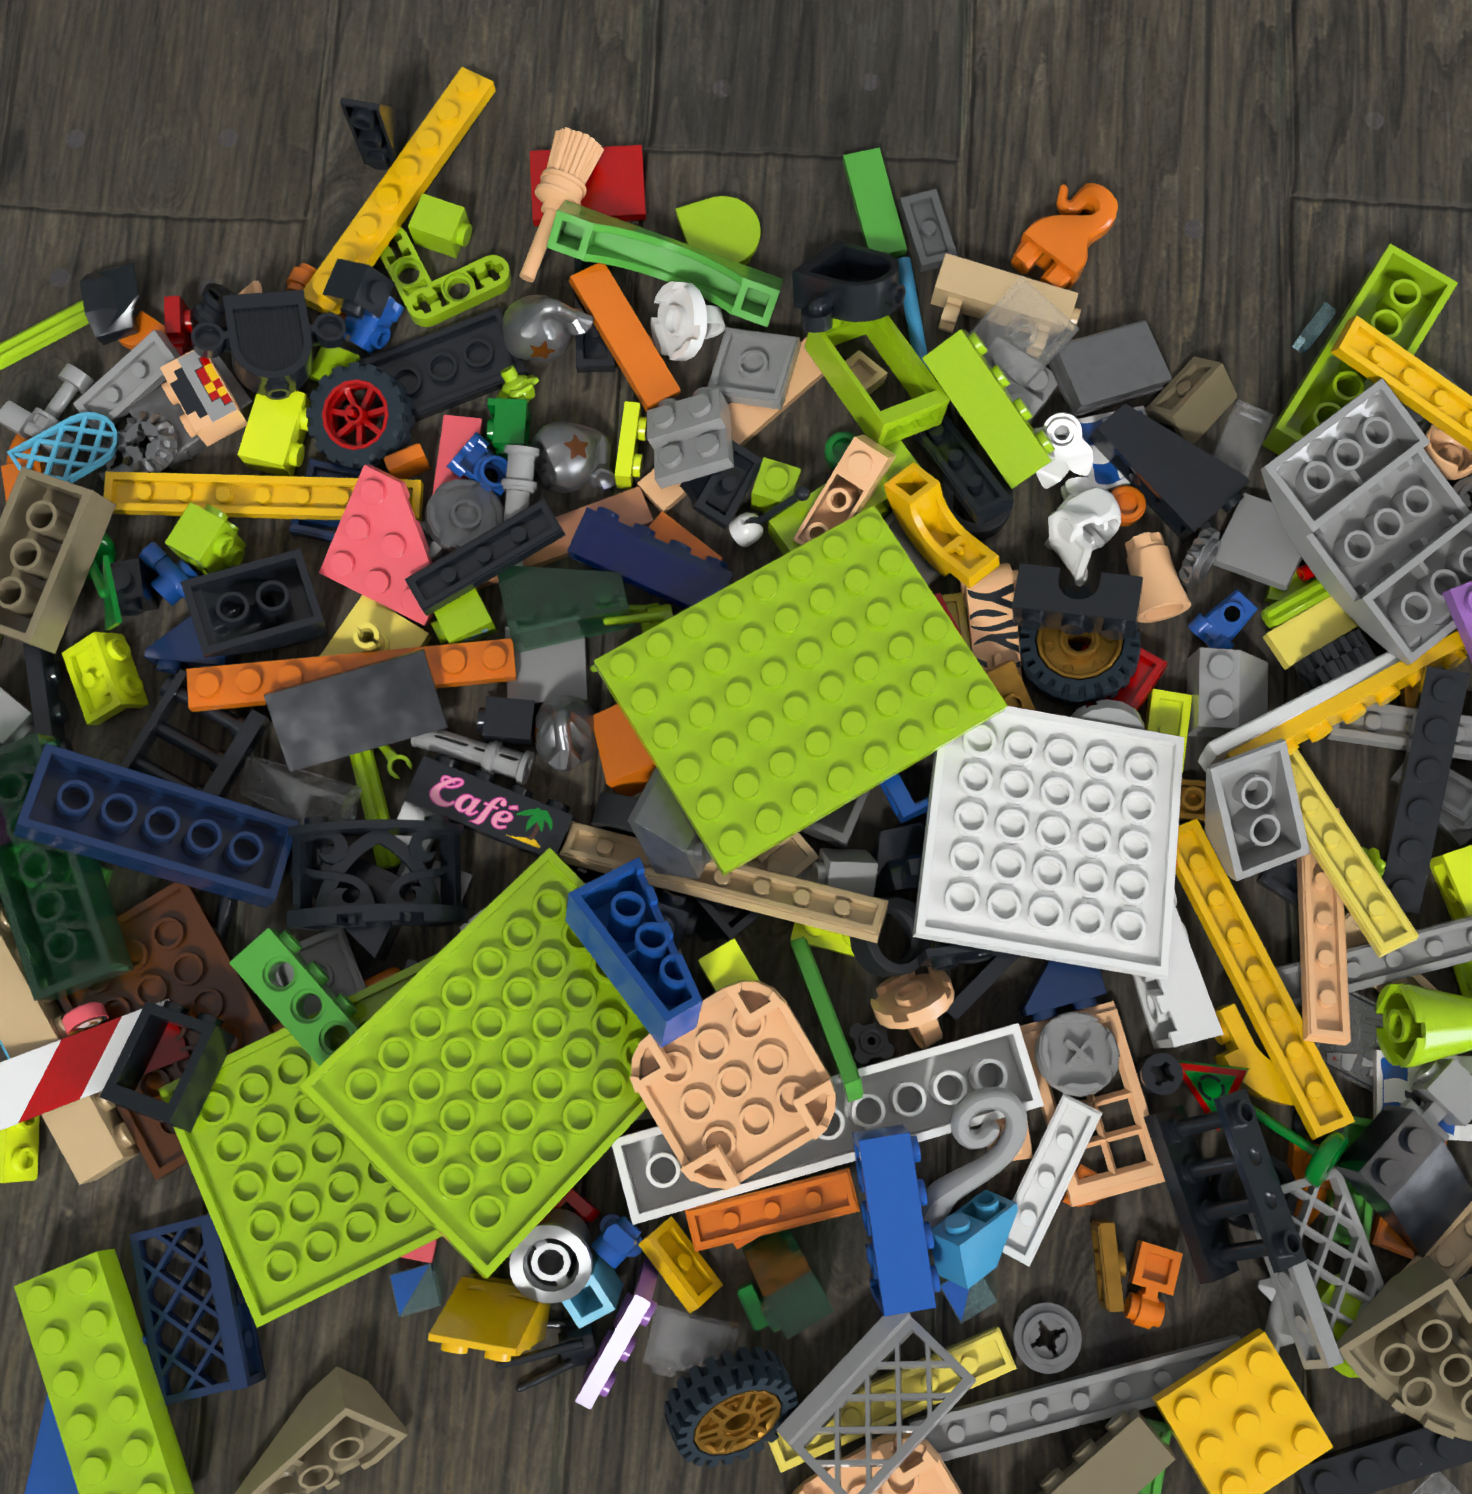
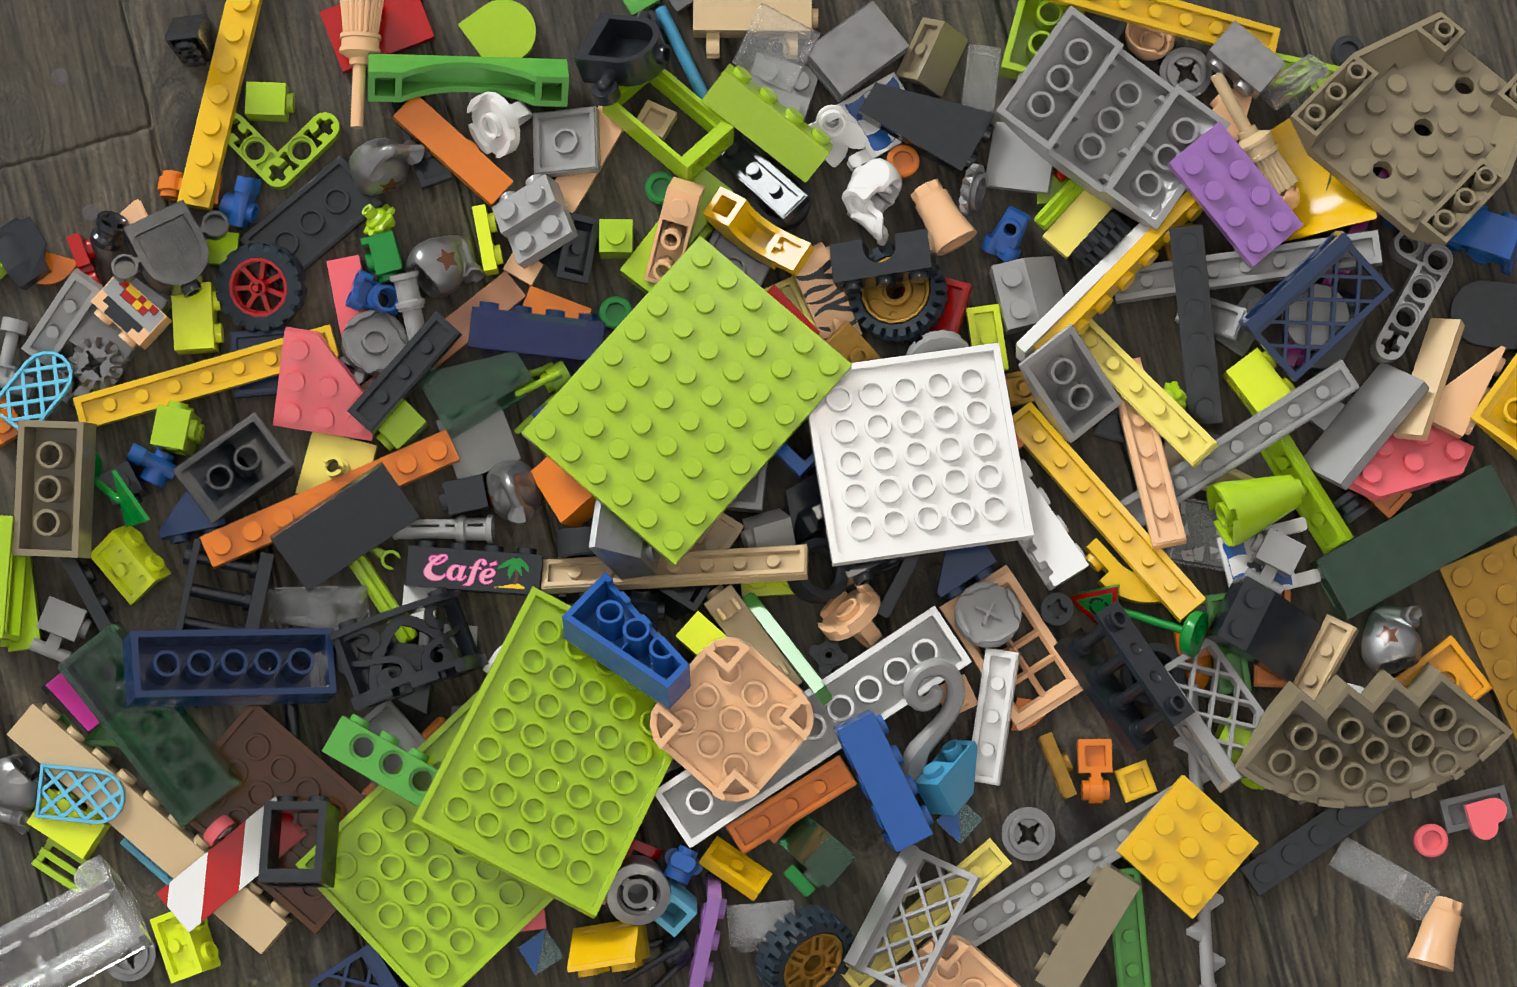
camera: 15 degrees left, 5 degrees up
black brick [323,258,395,320] -> none
orange tile [383,443,431,479] -> none
hinge [729,485,810,547] -> none
none -> green tile [599,296,632,330]
none -> tan brick [704,584,802,686]
none -> yellow tile [1113,760,1157,803]

